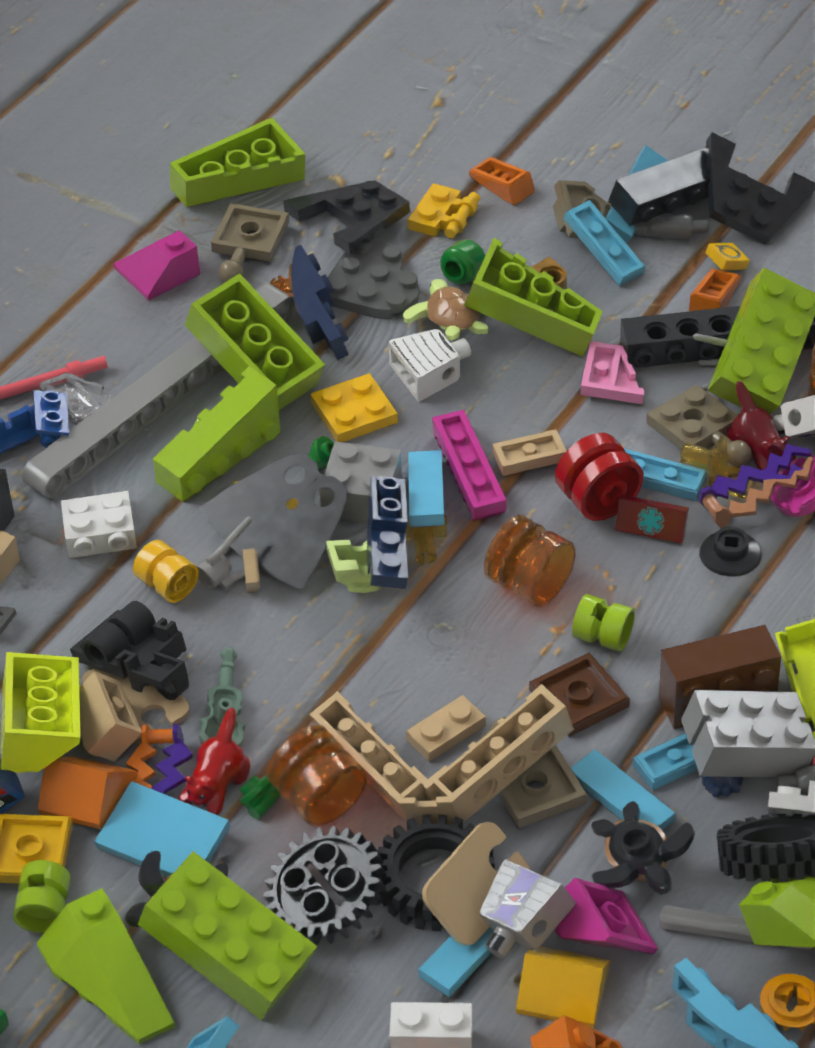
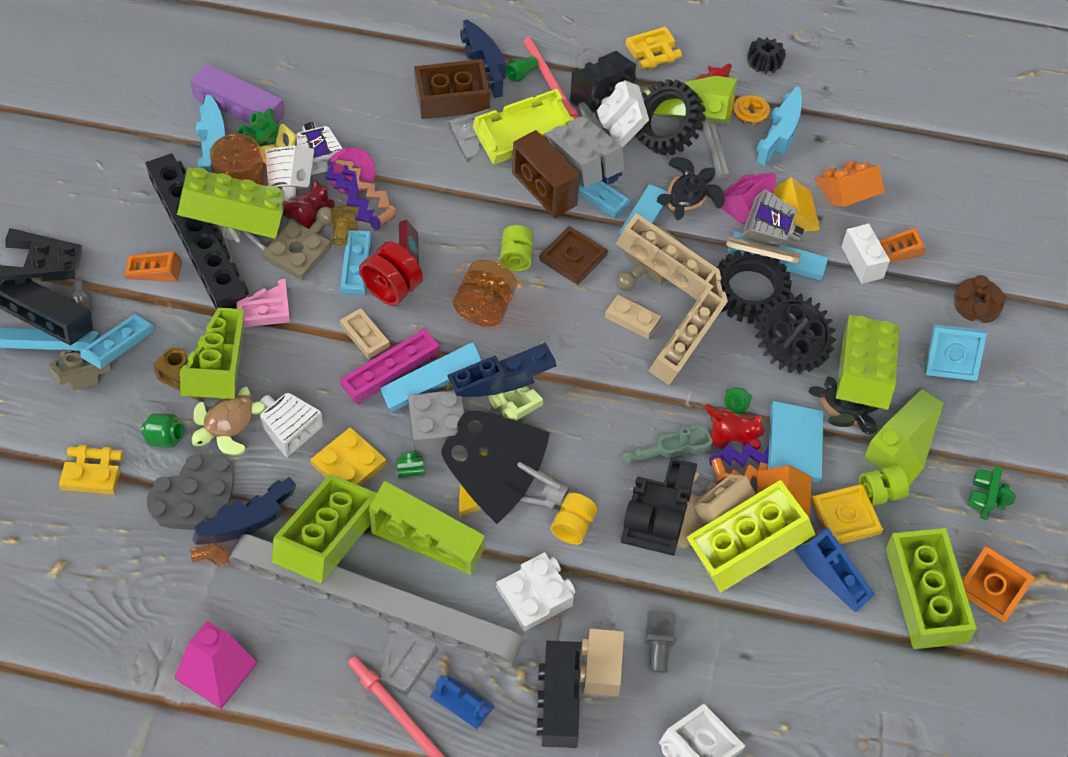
camera: 115 degrees left, 10 degrees up
blue hinge [33,390,70,448] -> none
lime wedge [170,118,306,207] -> none
dark tan plate [211,203,289,283] -> none
tan tile [242,548,260,592] -> none
clear orange wheel [266,725,367,826] -> none
black wing [283,180,410,254] -> none
orange slope [469,157,534,205] -> none
black piece [699,527,762,577] -> none
yellow tile [705,243,750,271] -> none

